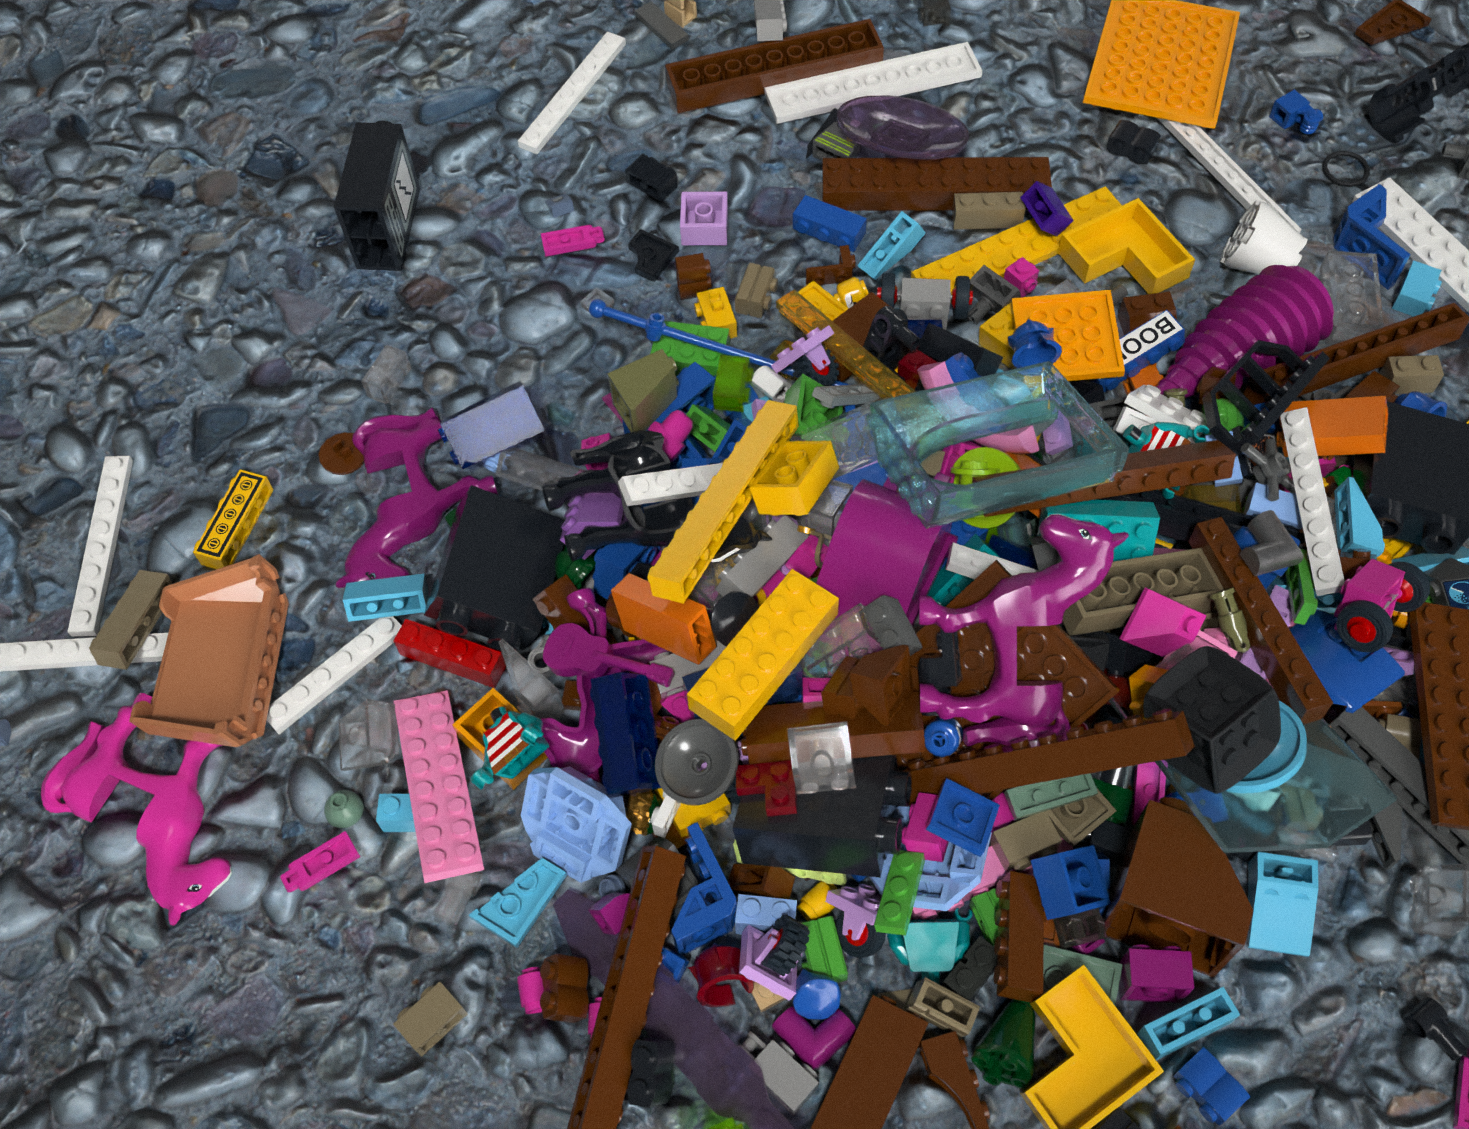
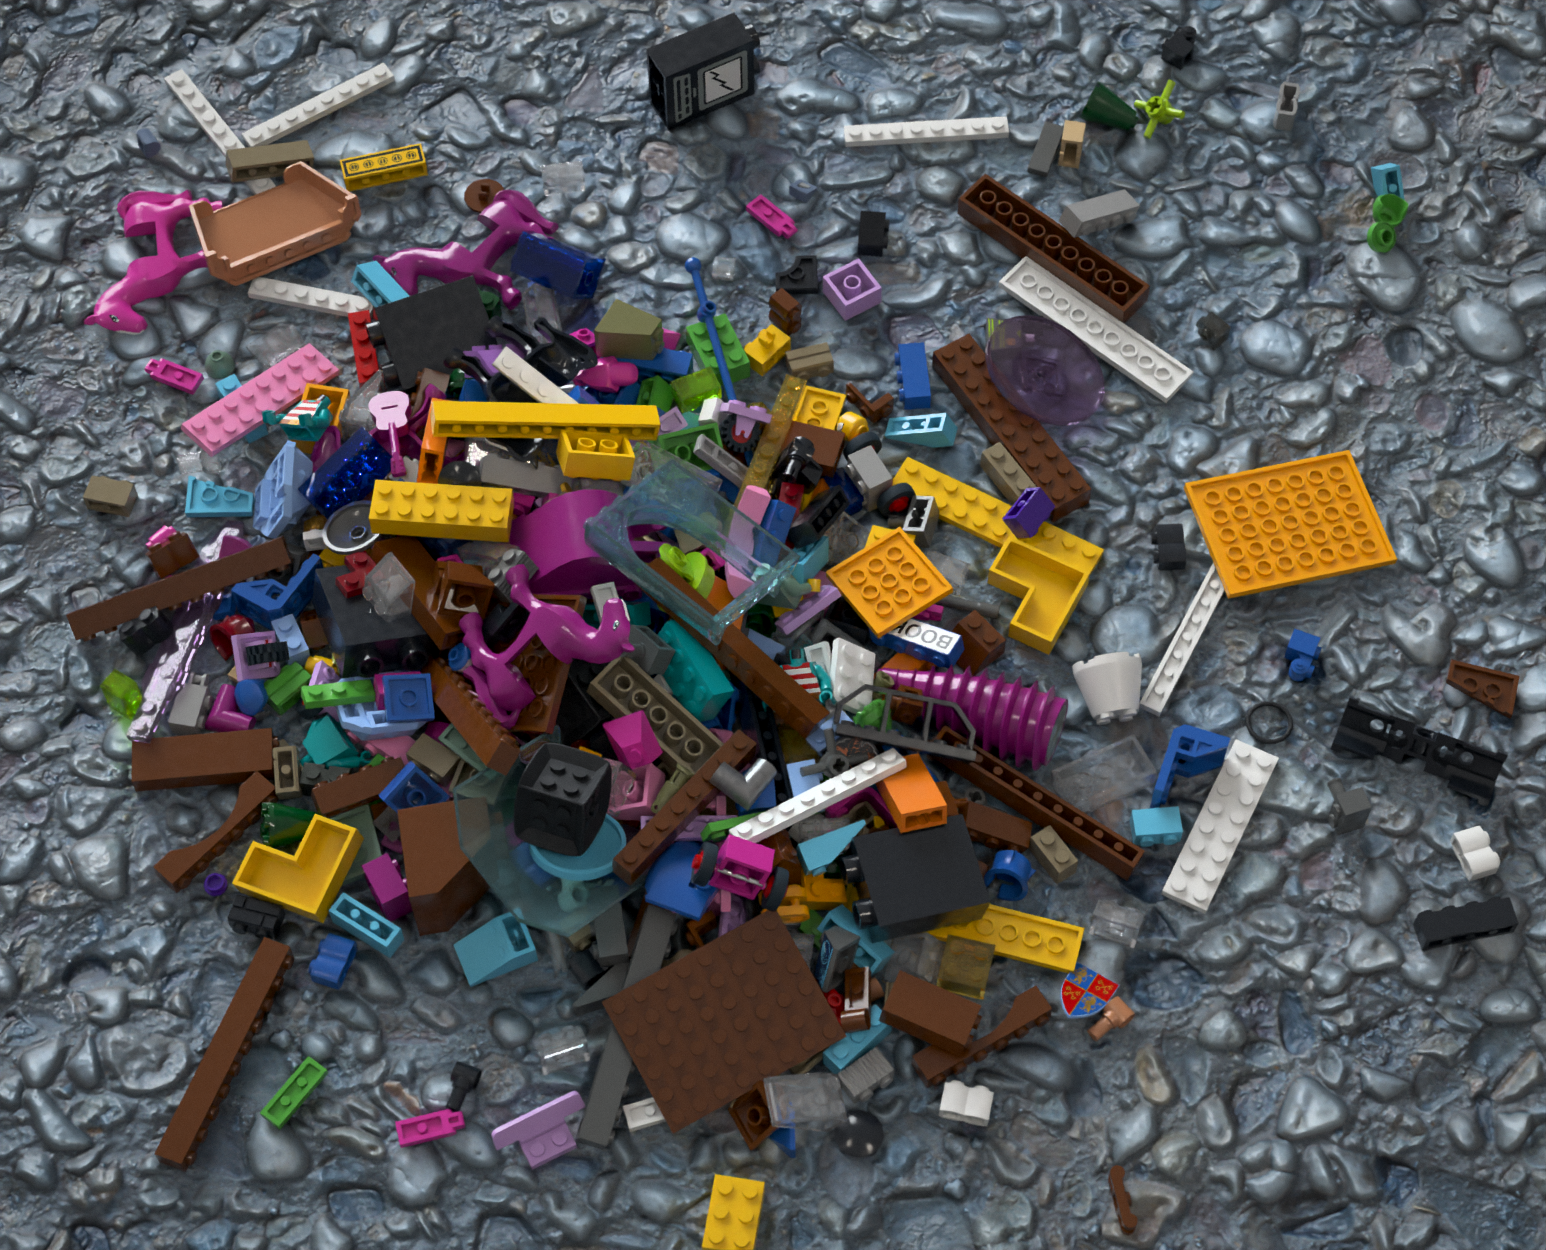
camera: 55 degrees right, 0 degrees up
dark pink brick [1004,257,1039,297] -> none
blue helmet [1008,319,1062,371] -> none

